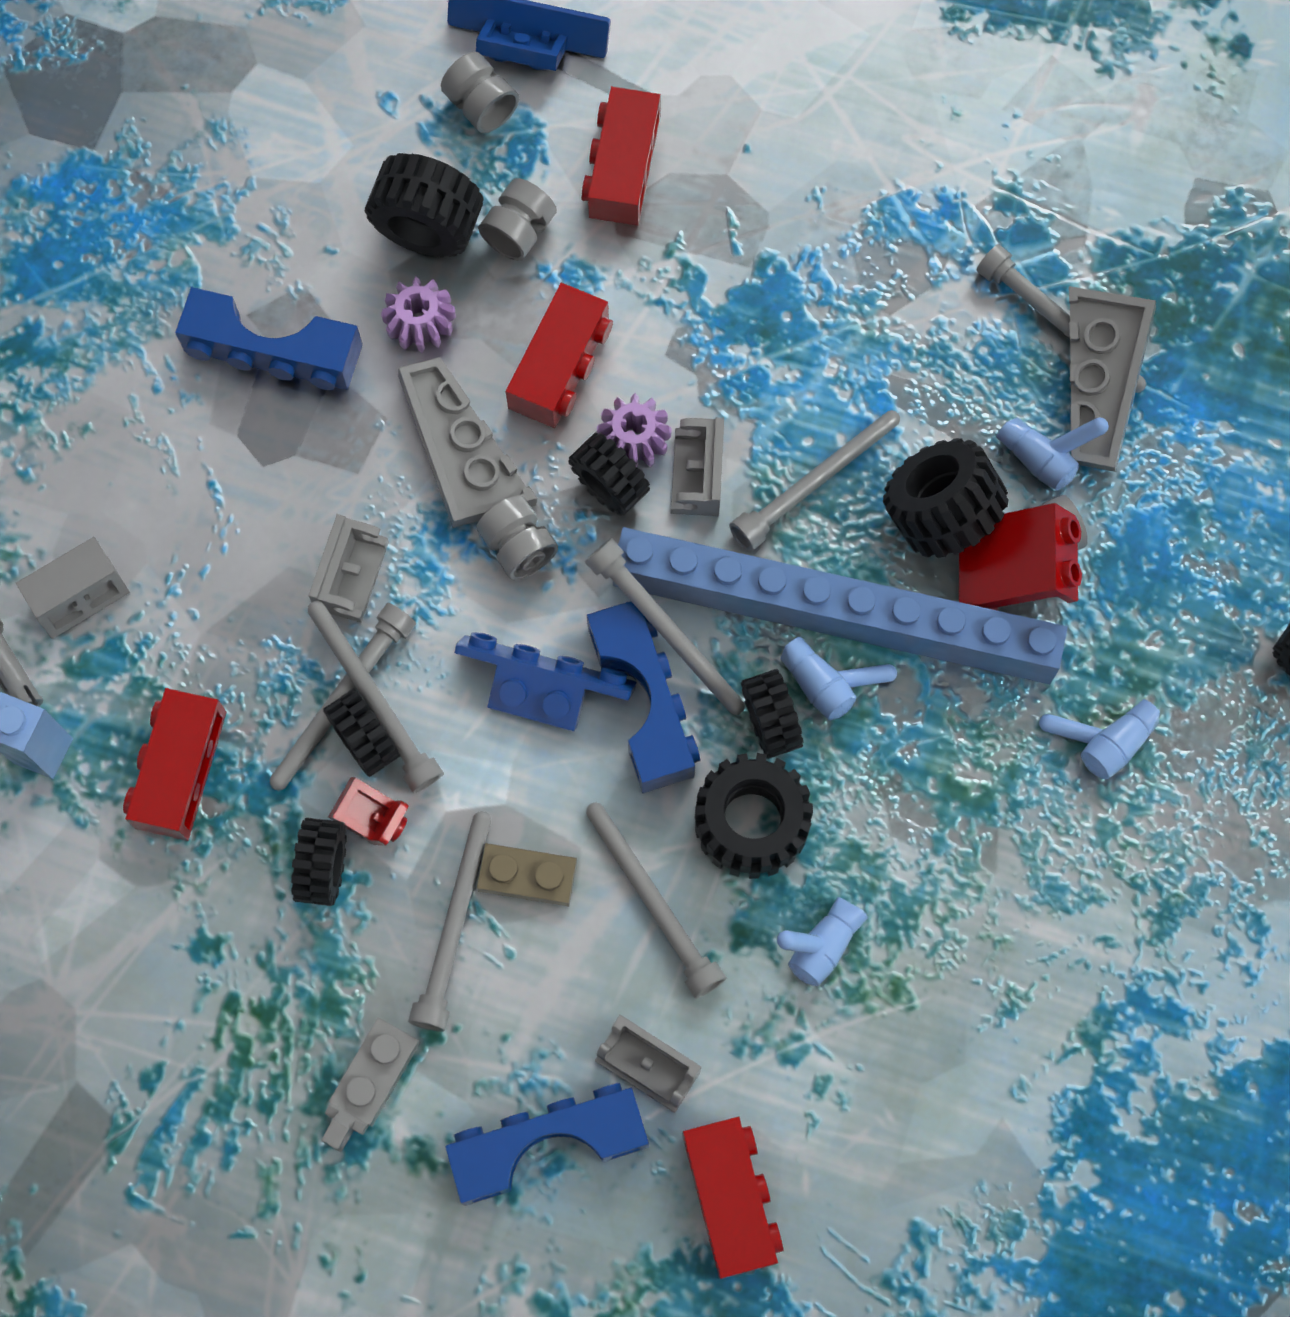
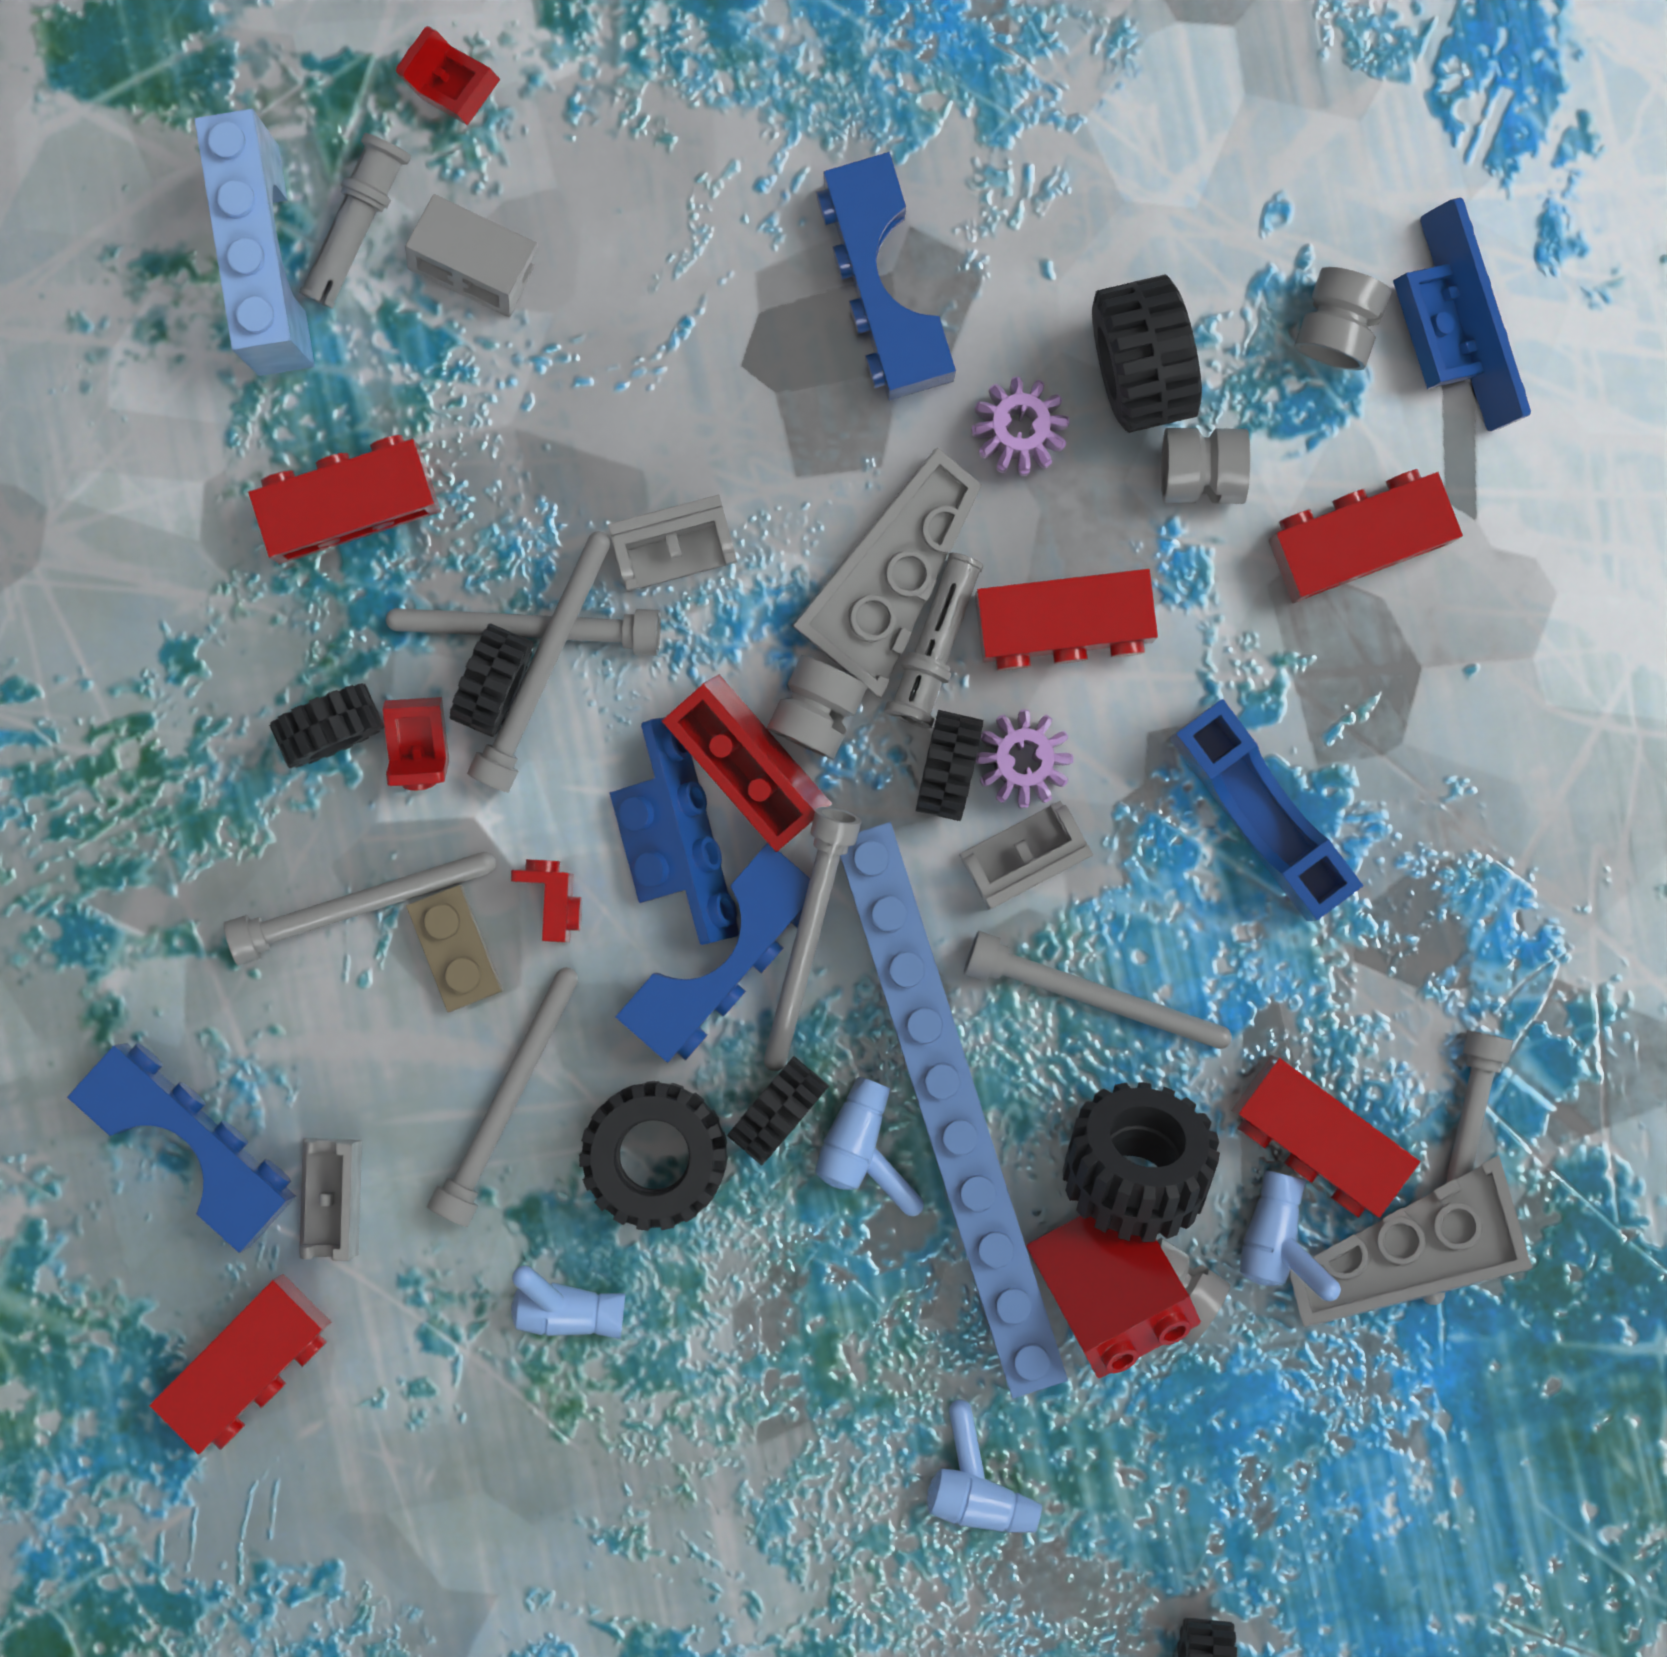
camera: 60 degrees right, 15 degrees up
light grey hinge [321,1018,420,1152] -> none
none -> red bracket [511,859,582,942]
none -> red brick [662,674,832,853]
none -> light grey pin [884,552,983,728]
none -> blue arch [1169,699,1364,921]
none -> red brick [1231,1055,1421,1218]

